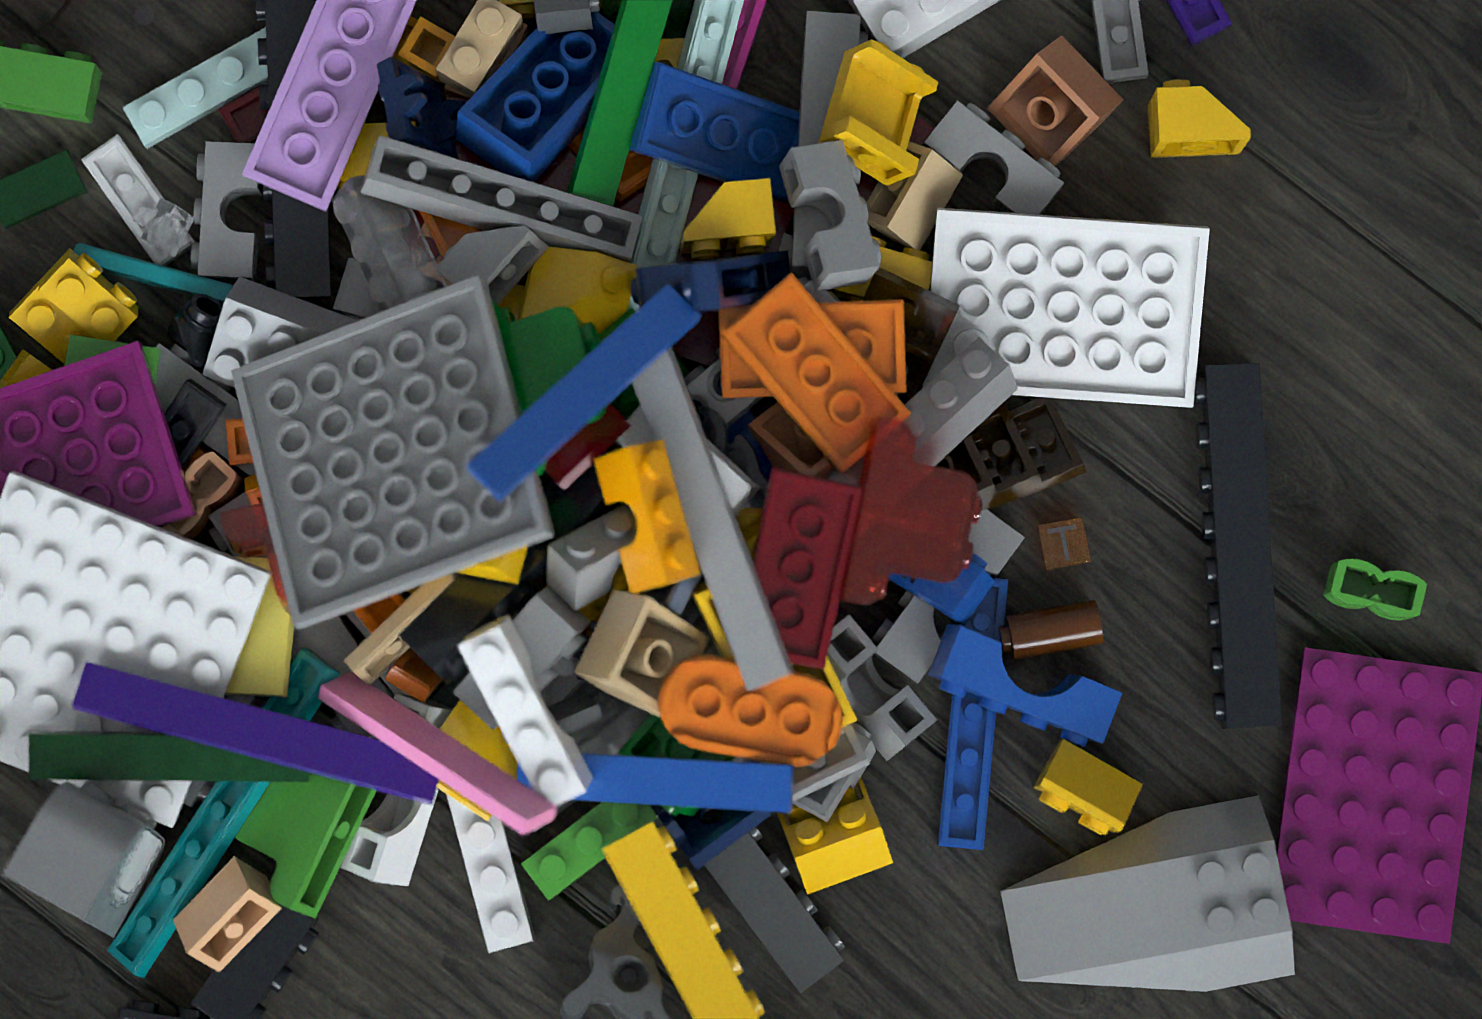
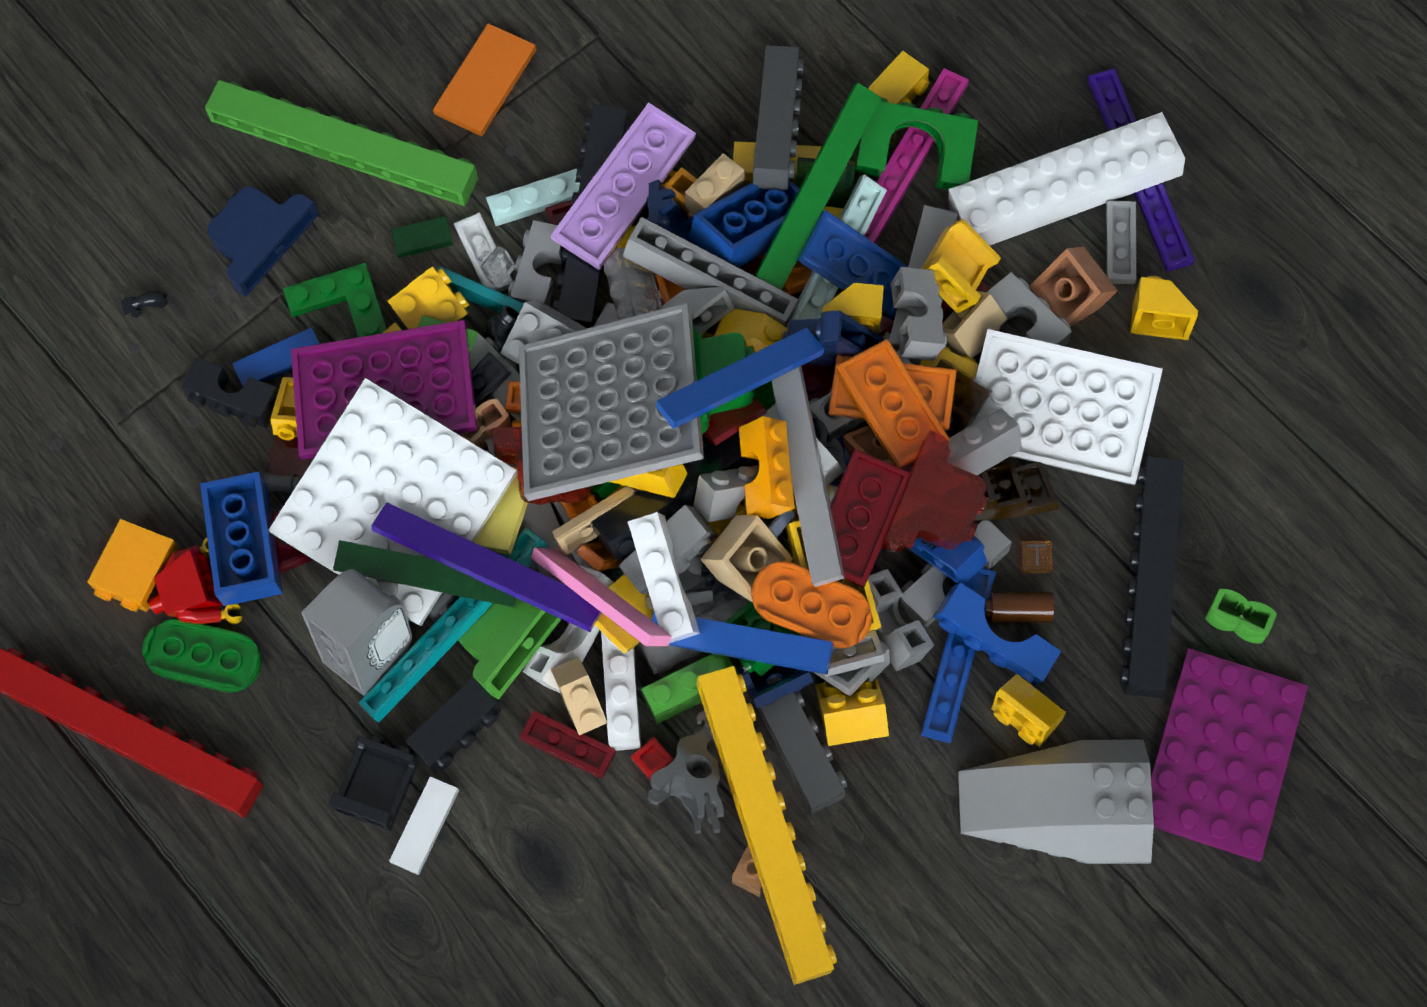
camera: 15 degrees right, 15 degrees down
light nougat brick [173,856,281,972] -> none
none -> dark red plate [519,710,616,779]
none -> tan brick [550,657,607,735]
none -> red tile [630,737,674,780]

